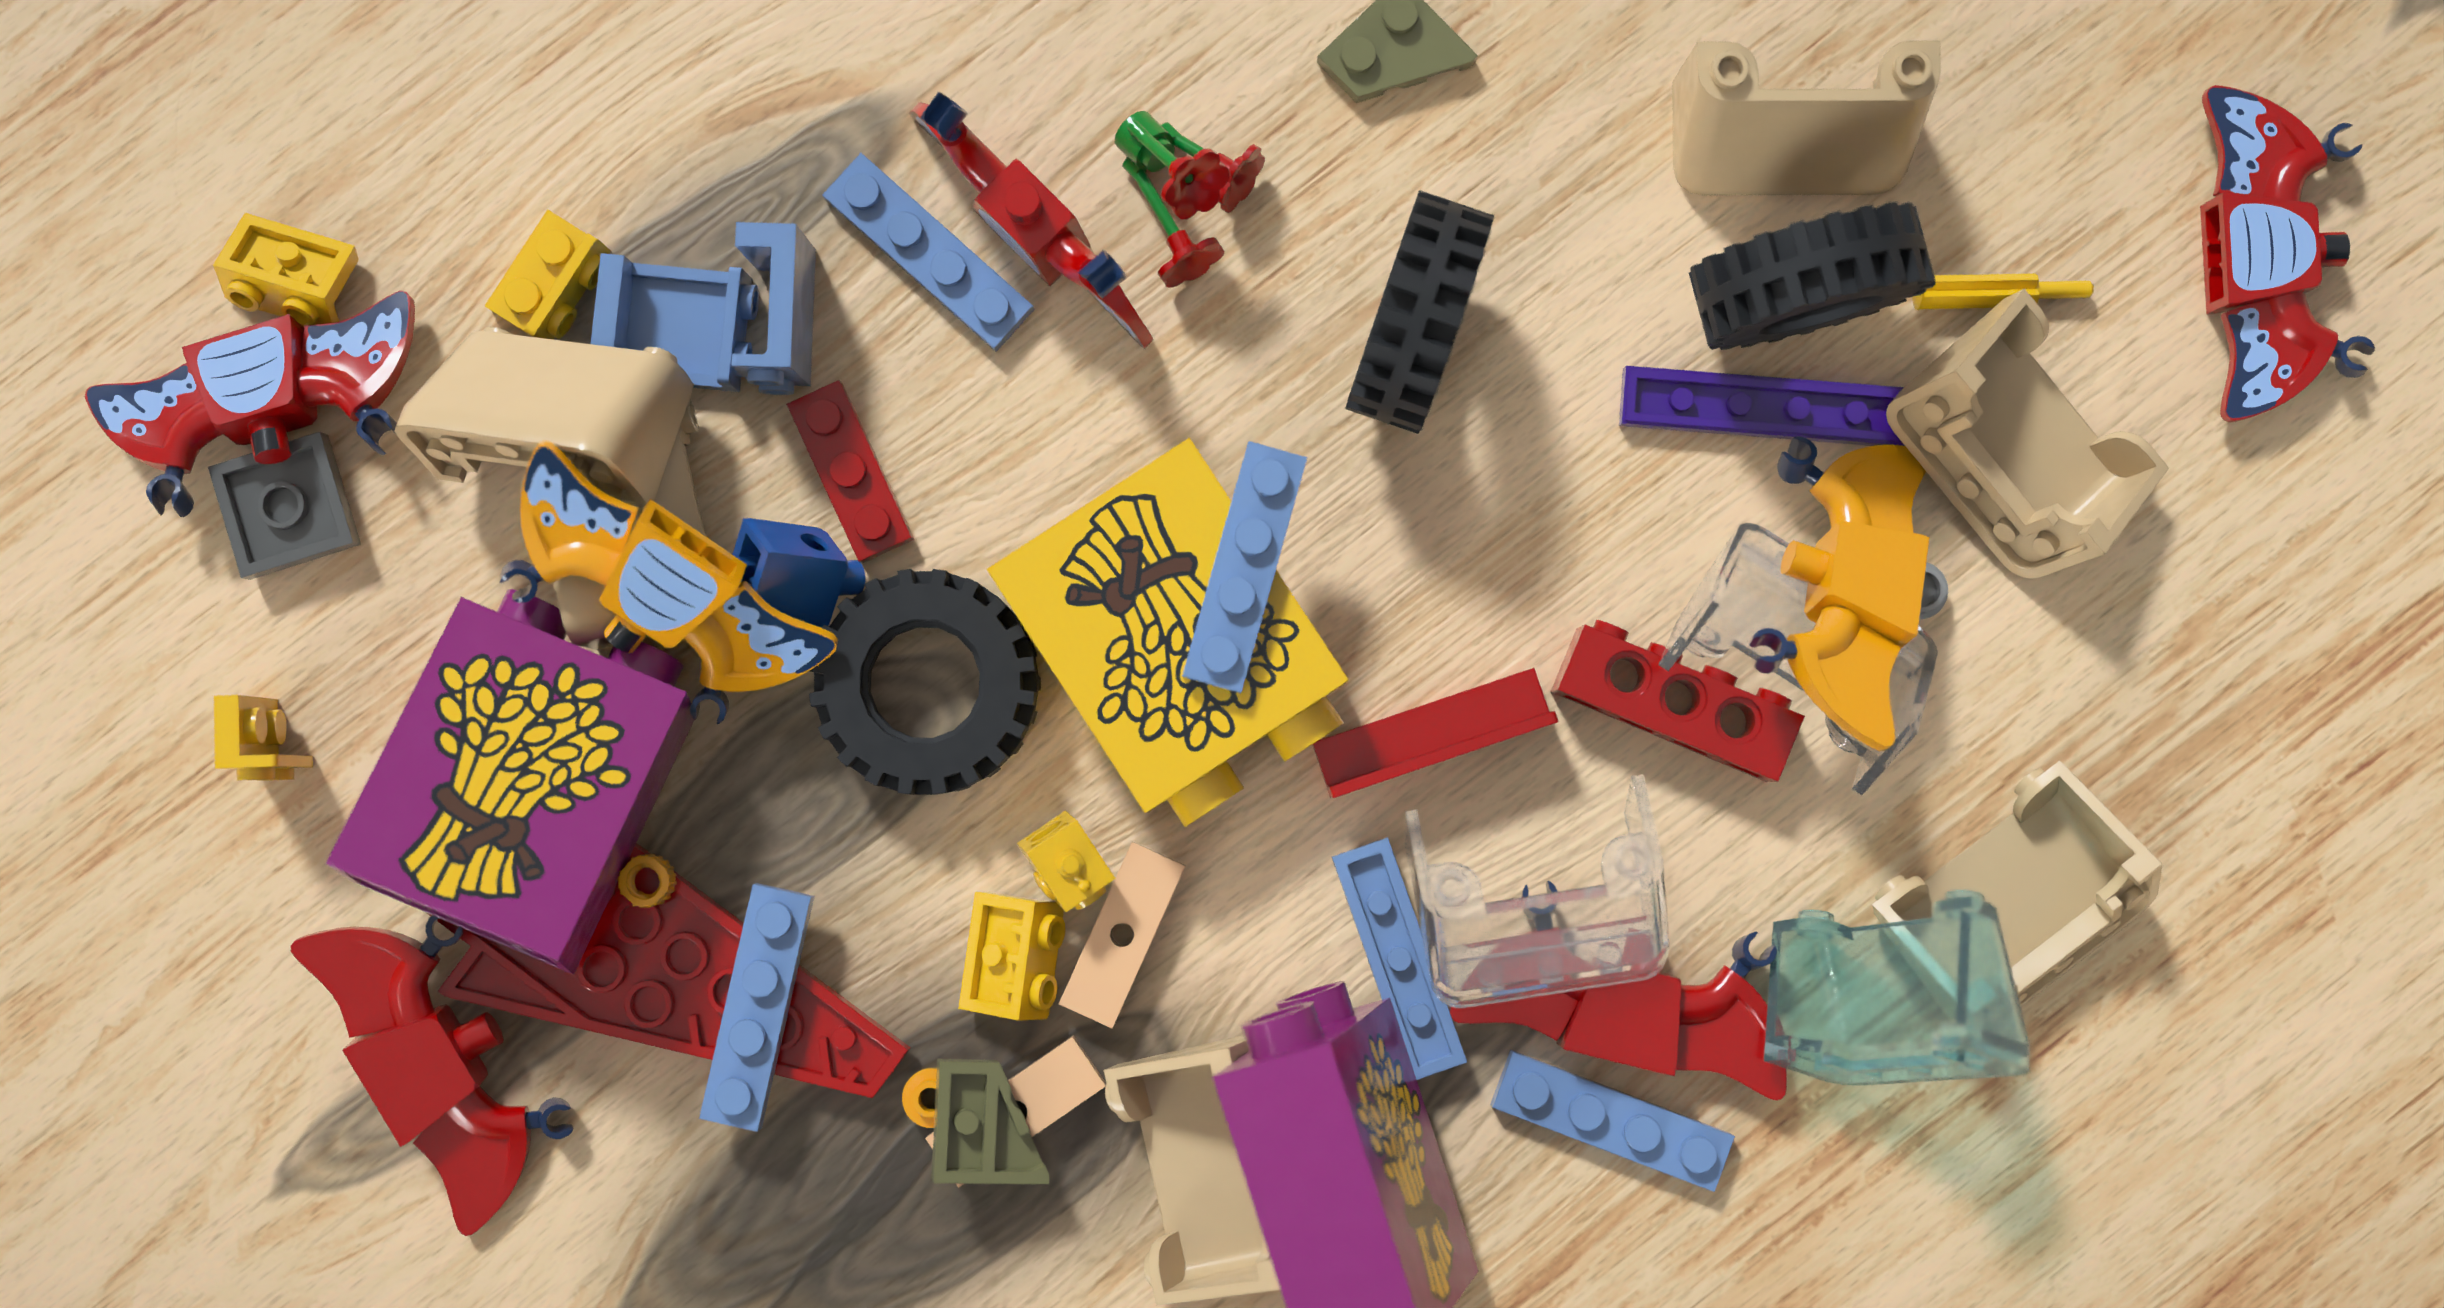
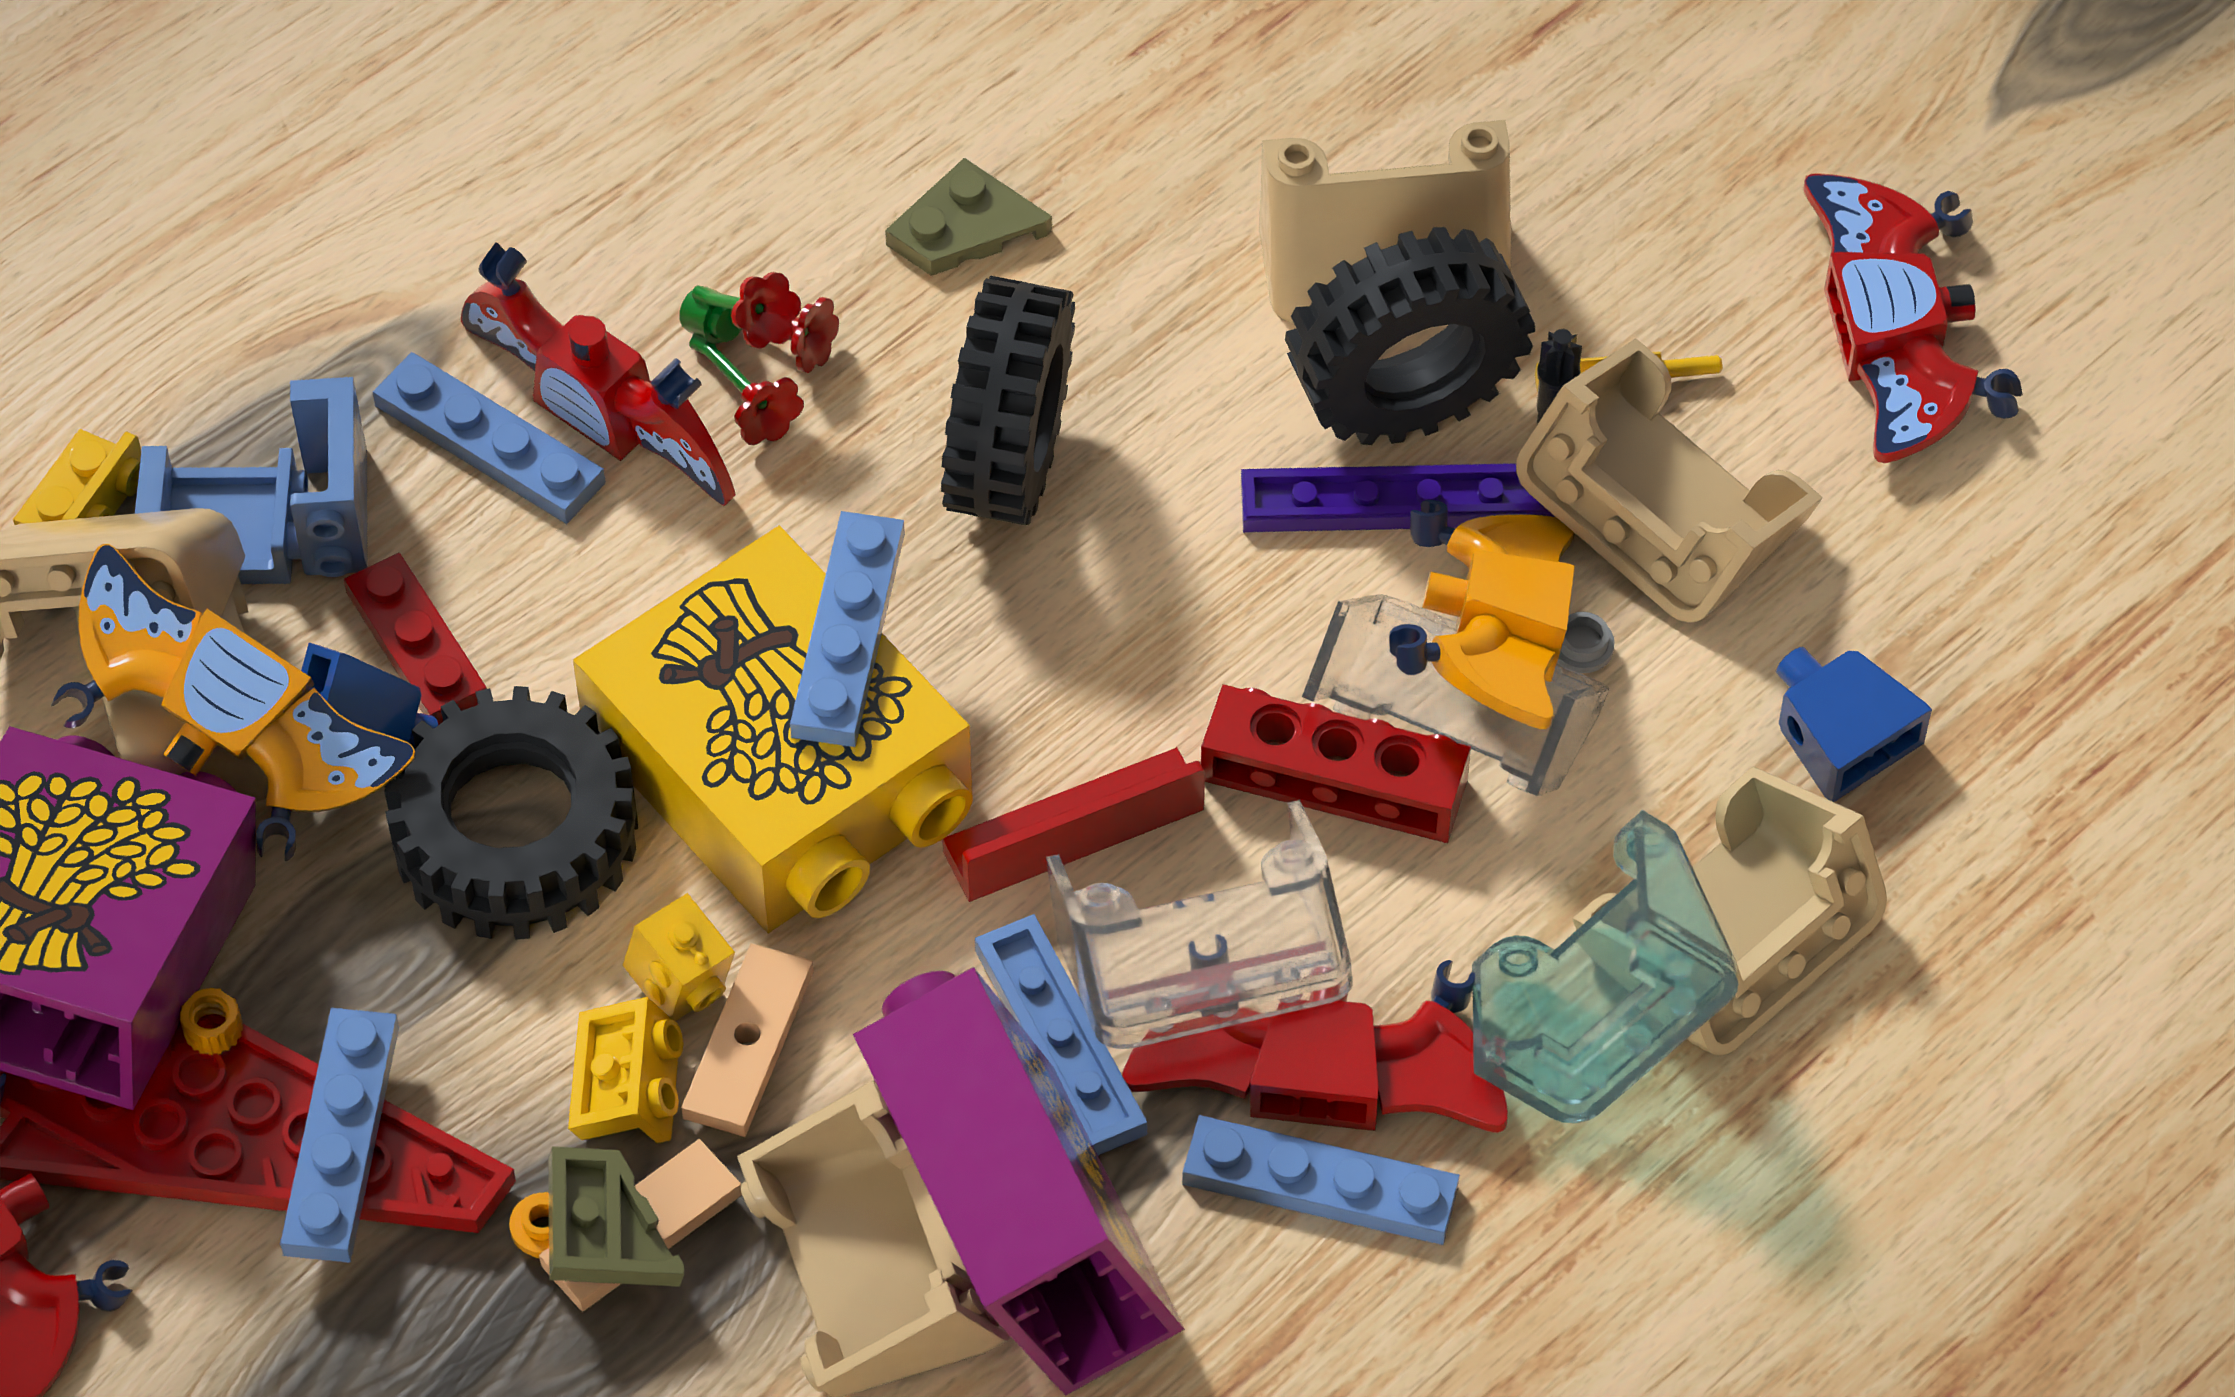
camera: 10 degrees left, 30 degrees down
none -> black piece [1536,328,1582,425]
none -> blue torso [1776,647,1932,802]

